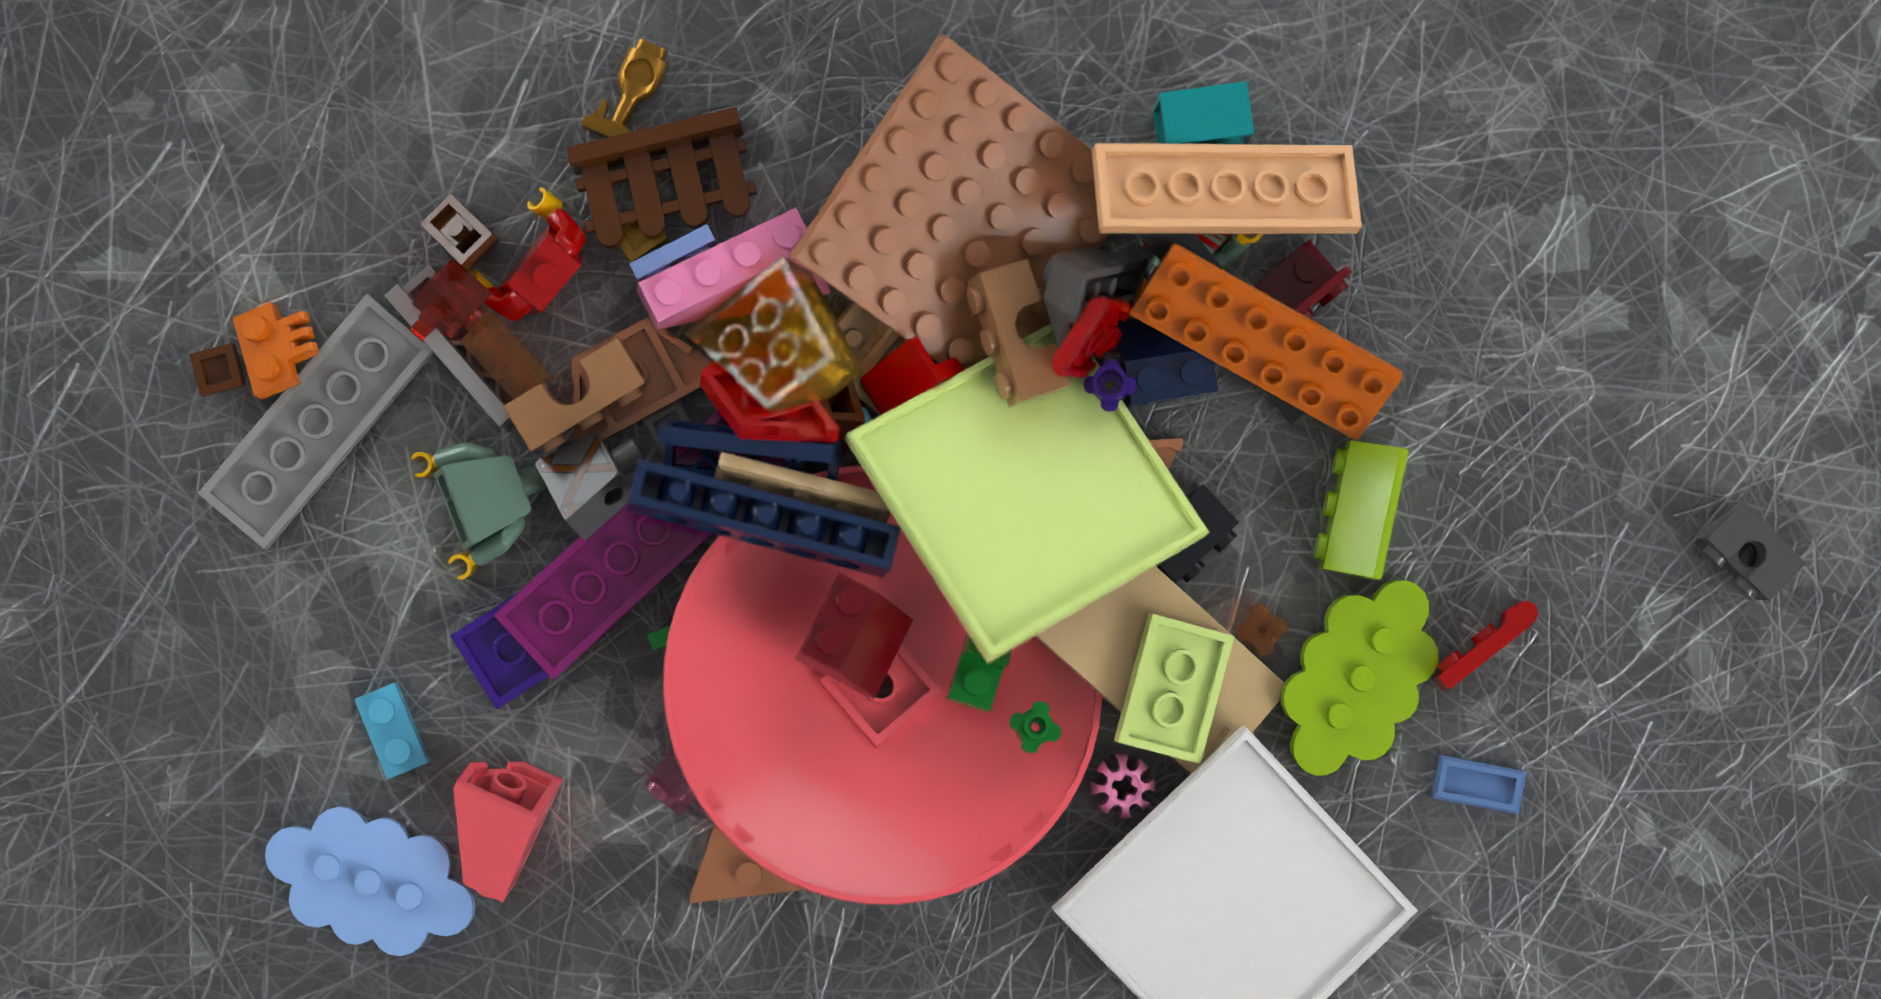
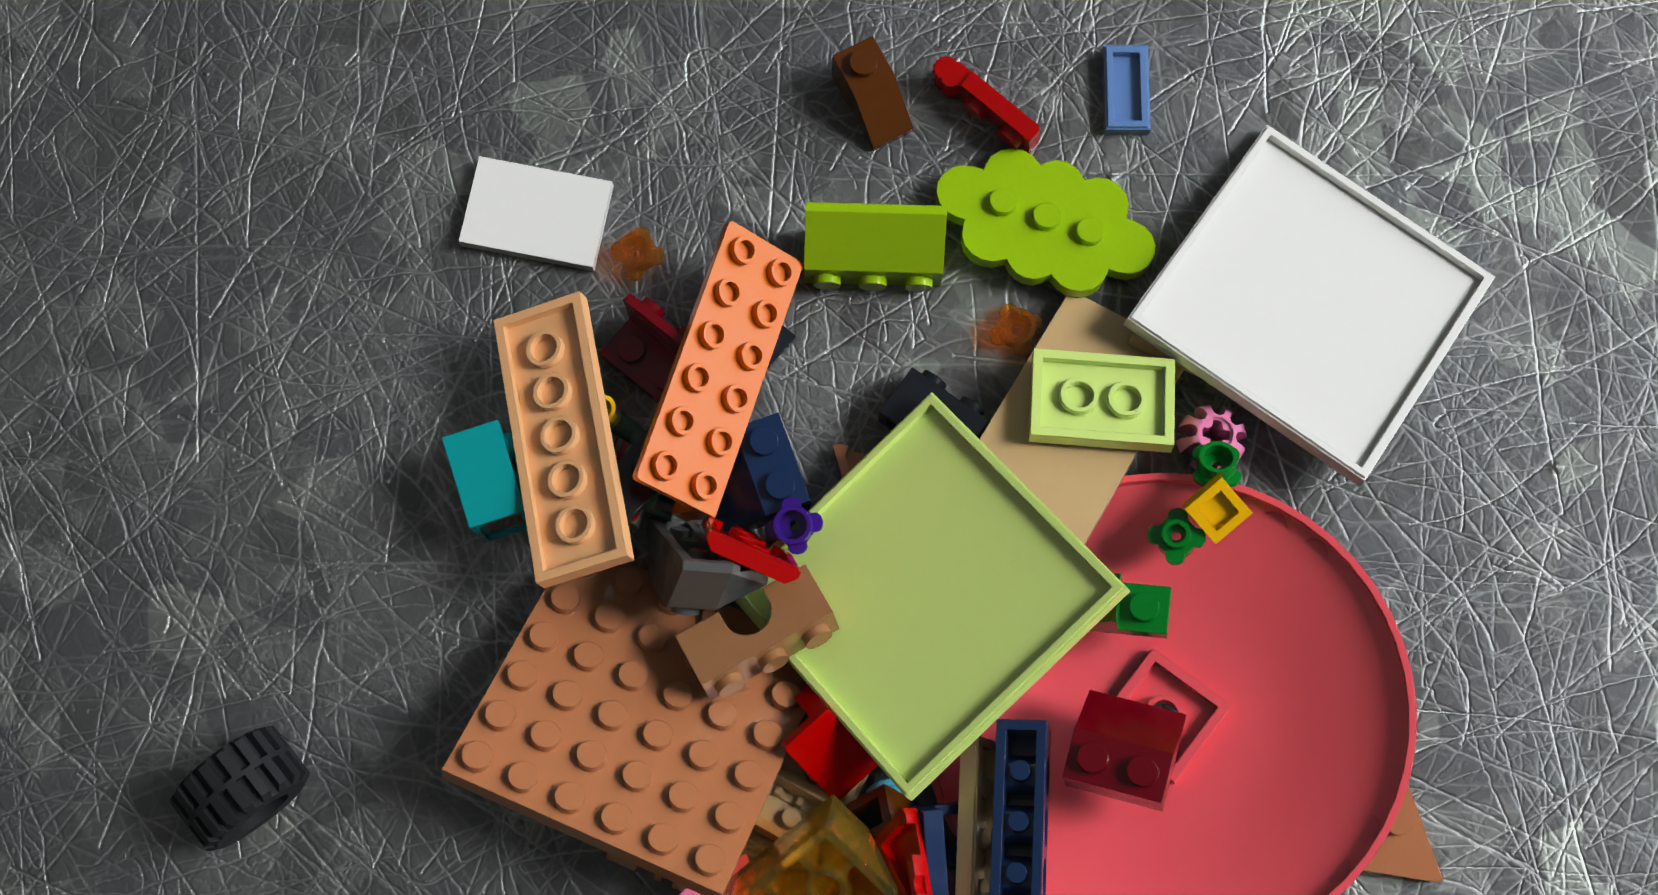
camera: 105 degrees left, 10 degrees down
none -> white tile [459,156,614,272]
none -> clear orange plate [610,227,665,281]
none -> reddish brown slope [832,36,913,151]
none -> yellow plate [1181,474,1253,544]
none -> green plate [1192,441,1241,487]

